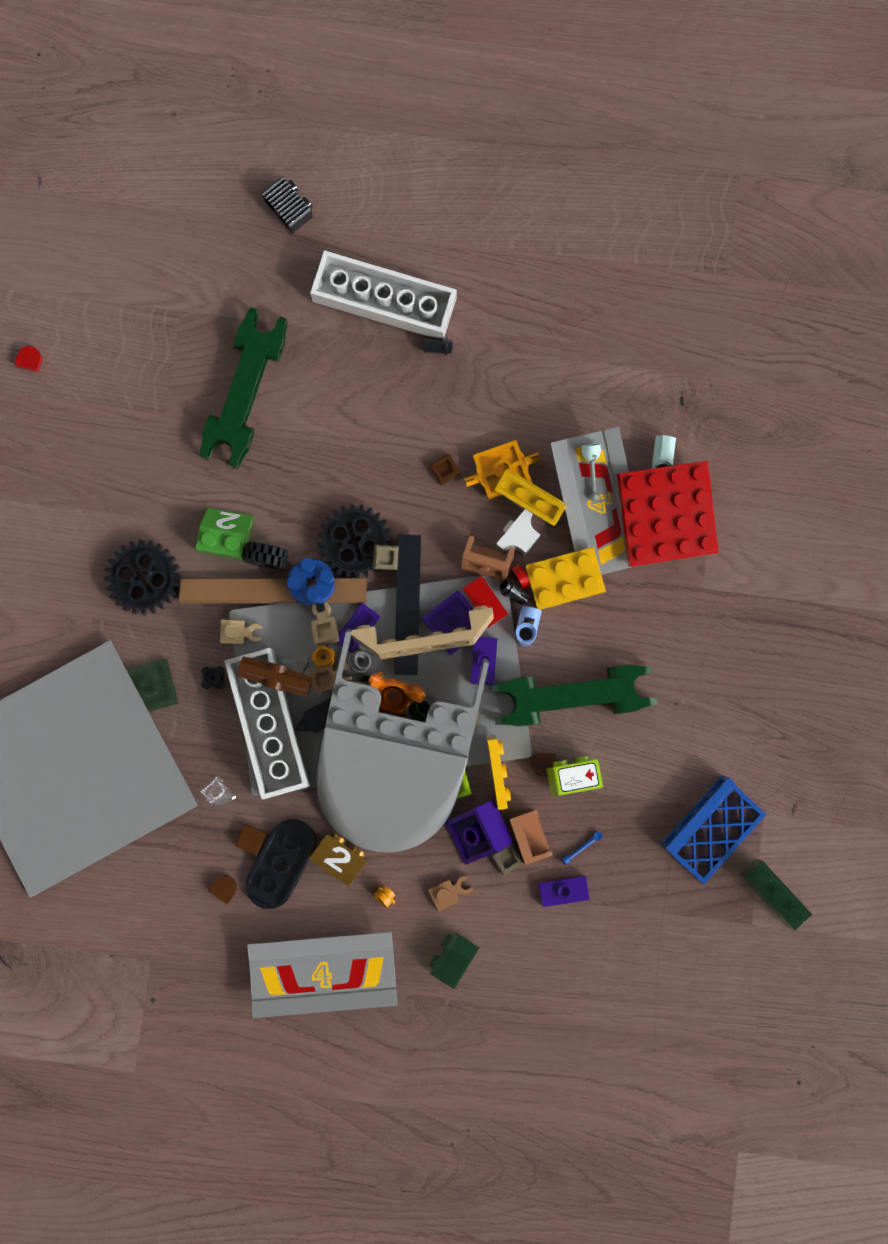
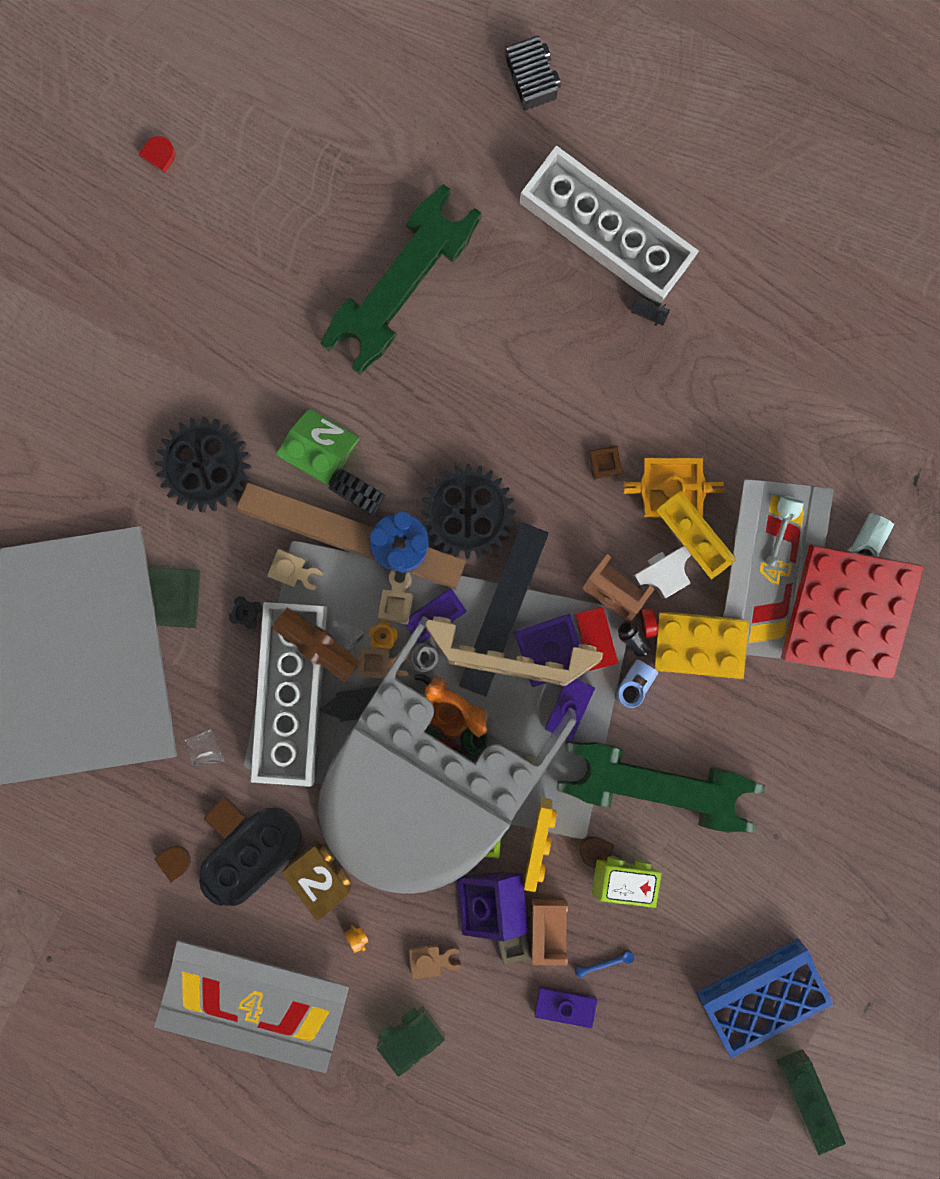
camera: 25 degrees right, 5 degrees up
dark tan tile [373,545,399,570] -> none

